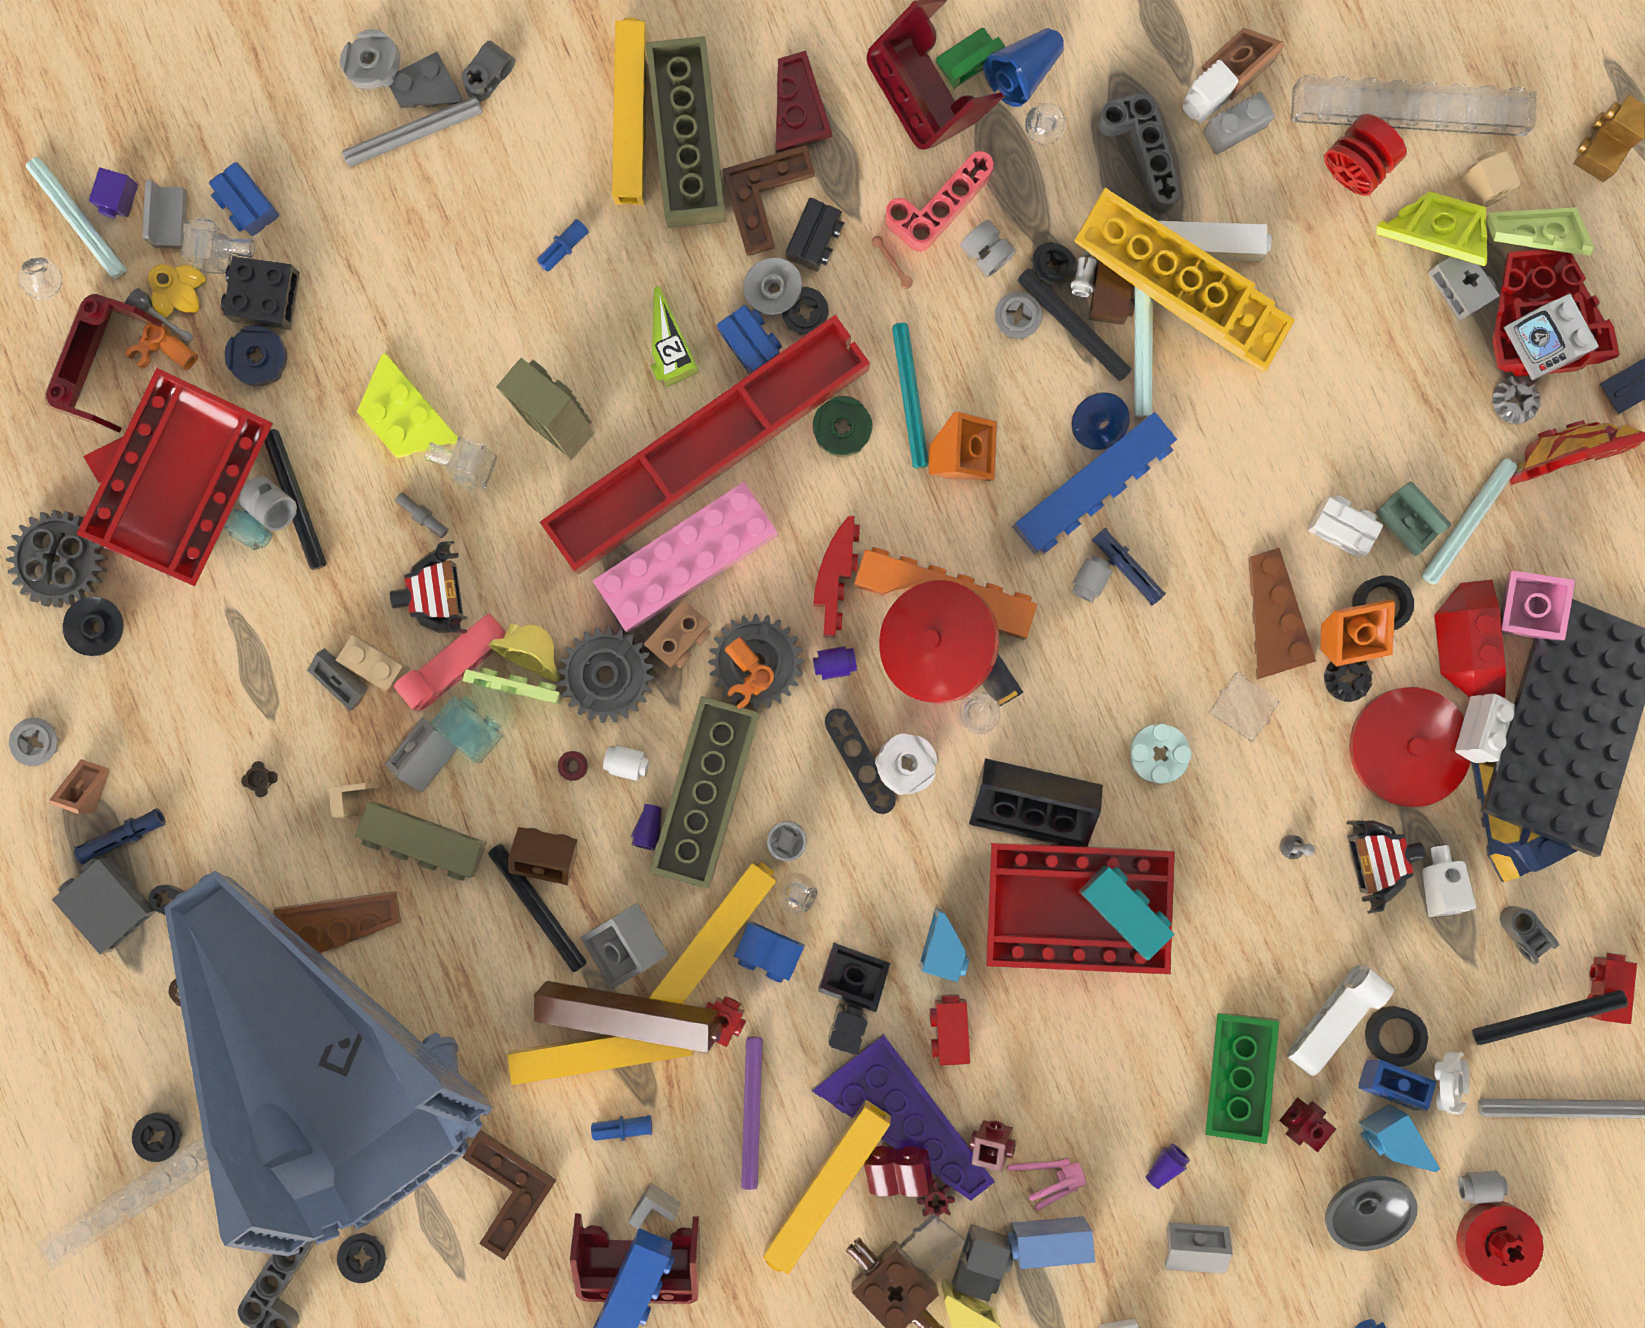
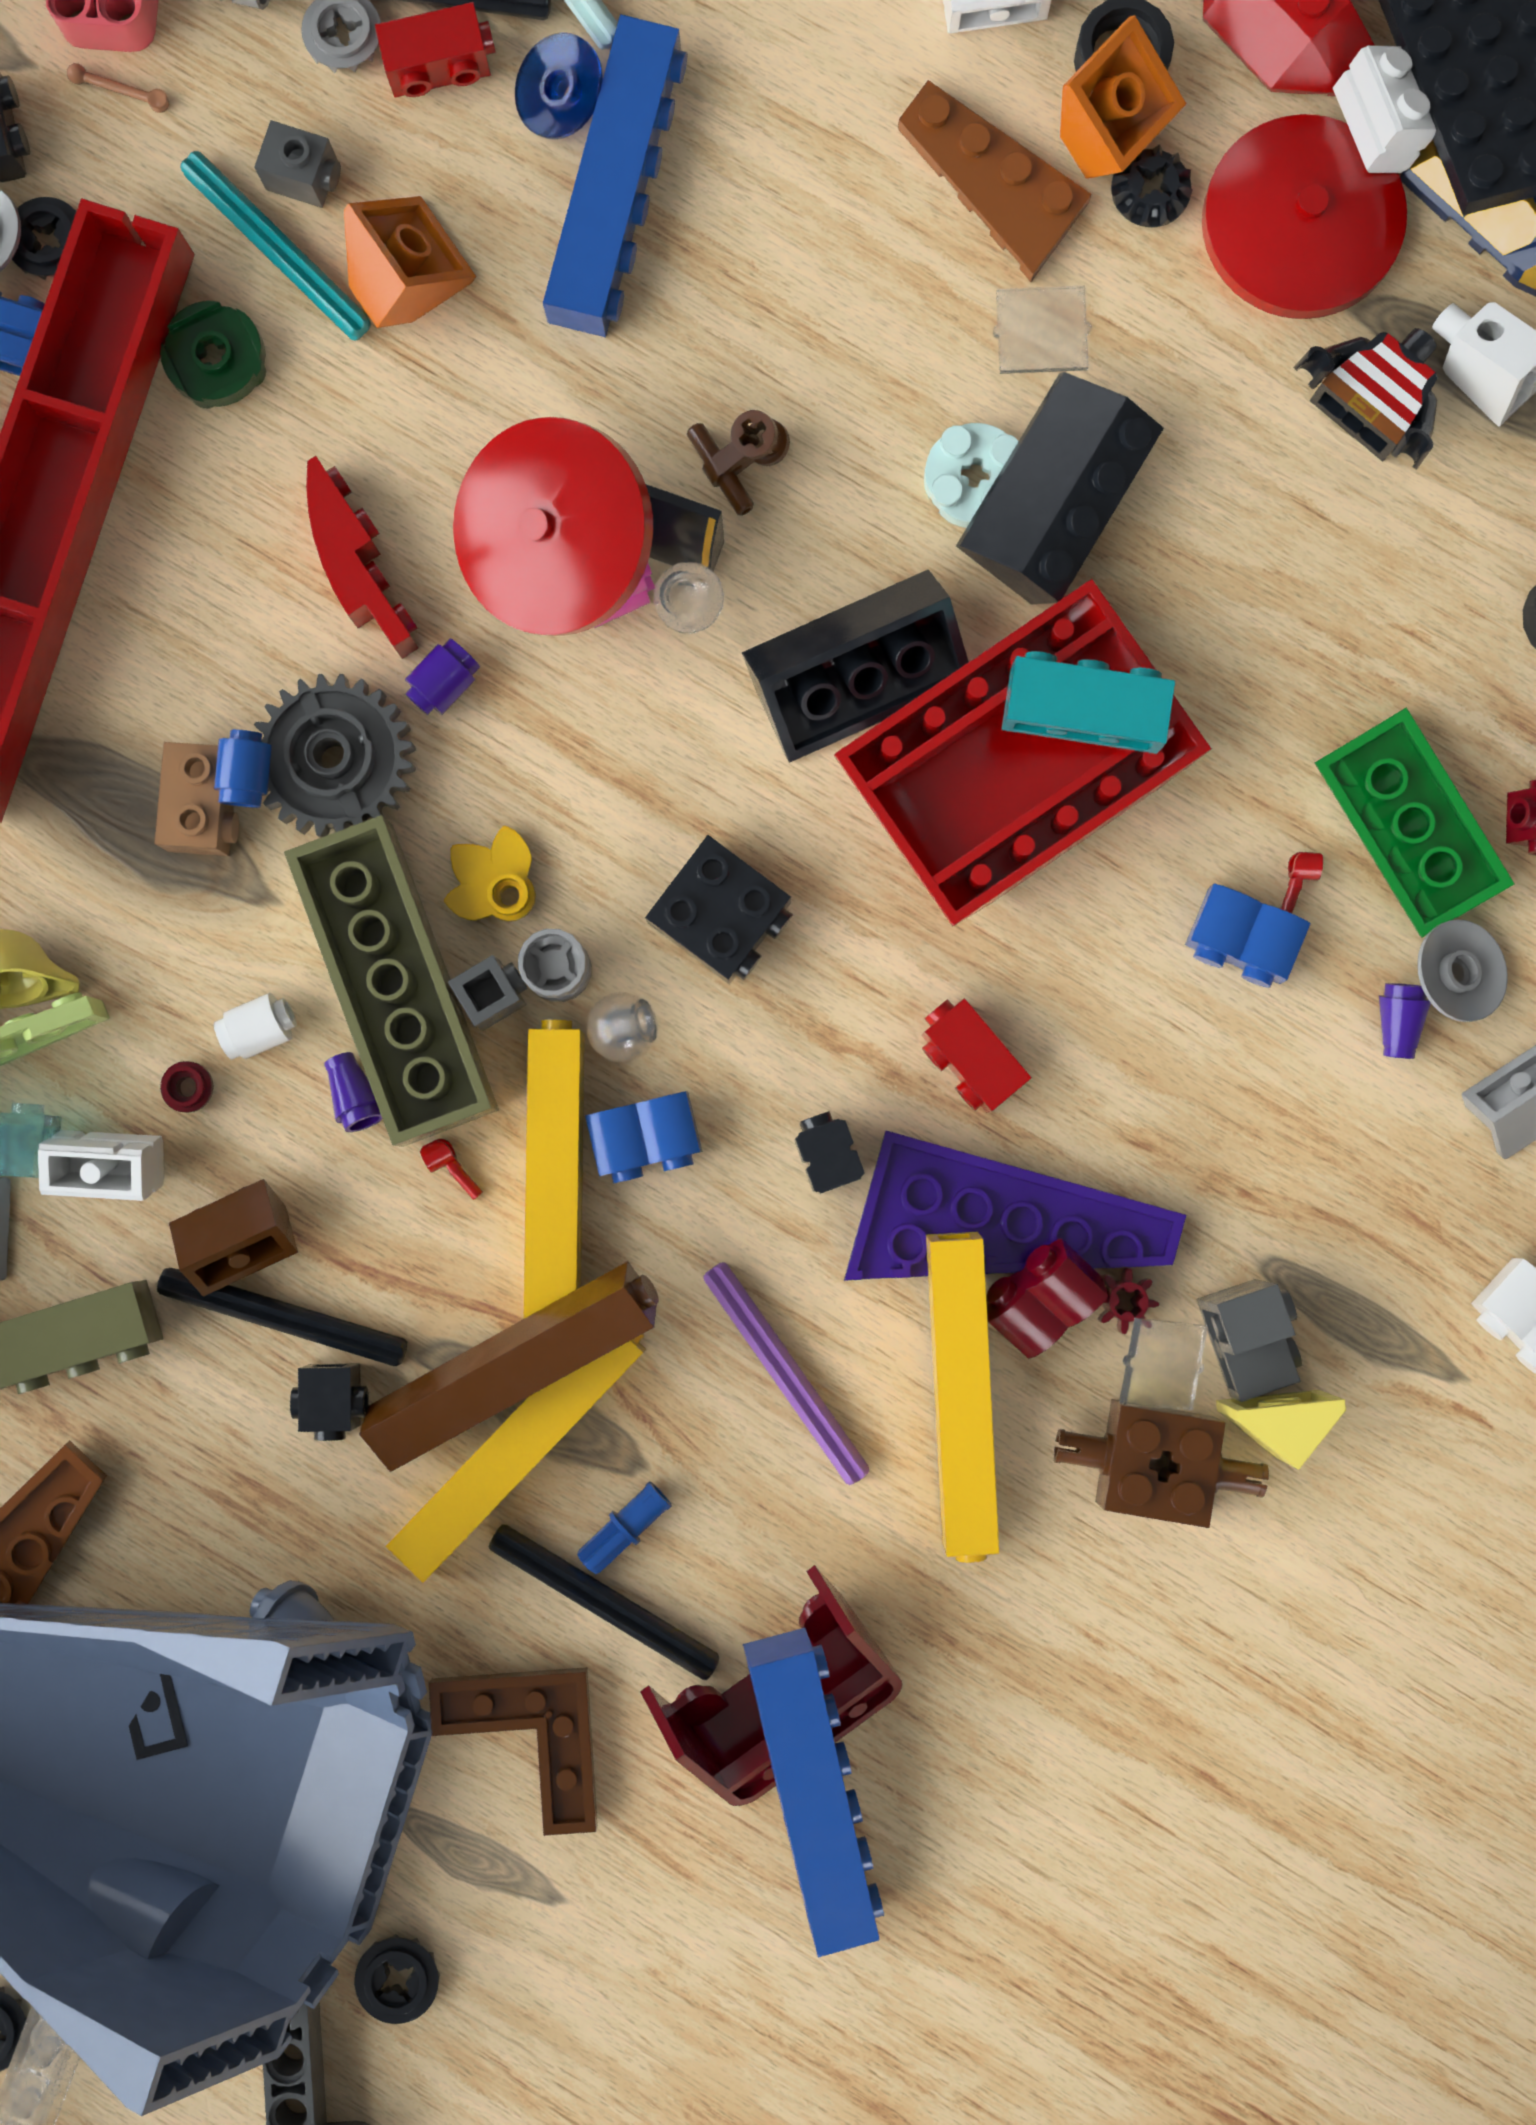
camera: 30 degrees left, 0 degrees up
dark grey gear [558,627,655,723] -> none
light grey slope [580,903,668,989] -> none
bright pink brick [593,482,778,633] -> none
light grey panel [628,1183,681,1230] -> none
red brick [705,996,746,1047] -> none
orange bar [725,637,774,709] -> none
black slope [818,943,890,1012] -> none
black beam [825,708,896,814] -> none
orange arch [854,547,1037,640] -> none
white plate [875,734,937,795] -> none
dark azure slope [919,908,969,982] -> none
dark red brick [970,1120,1016,1172] -> none
bright pink plant [1007,1158,1086,1210] -> none
medium blue brick [1007,1216,1095,1269] -> none
light grey brick [1071,556,1112,603] -> none
dark blue pin [1092,527,1166,606] -> none
dark grey hinge [1279,835,1315,859] -> none
white beam [1287,965,1394,1076] -> none
none -> white brick [38,1130,164,1201]
none -> blue brick [214,729,272,808]
none -> dark grey brick [254,120,341,208]
none -> black brick [290,1363,369,1441]
none -> red brick [375,2,496,98]
none -> red hand [420,1139,483,1200]
none -> yellow plate [444,825,536,922]
none -> dark grey brick [448,955,528,1031]
none -> black axle [489,1524,719,1680]
none -> black brick [645,835,793,985]
none -> reddish brown piece [687,410,790,516]
none -> black slope [956,372,1164,605]
none -> blue brick [1185,883,1311,988]
none -> red hand [1280,852,1323,913]
none -> light grey dish [1418,920,1508,1022]

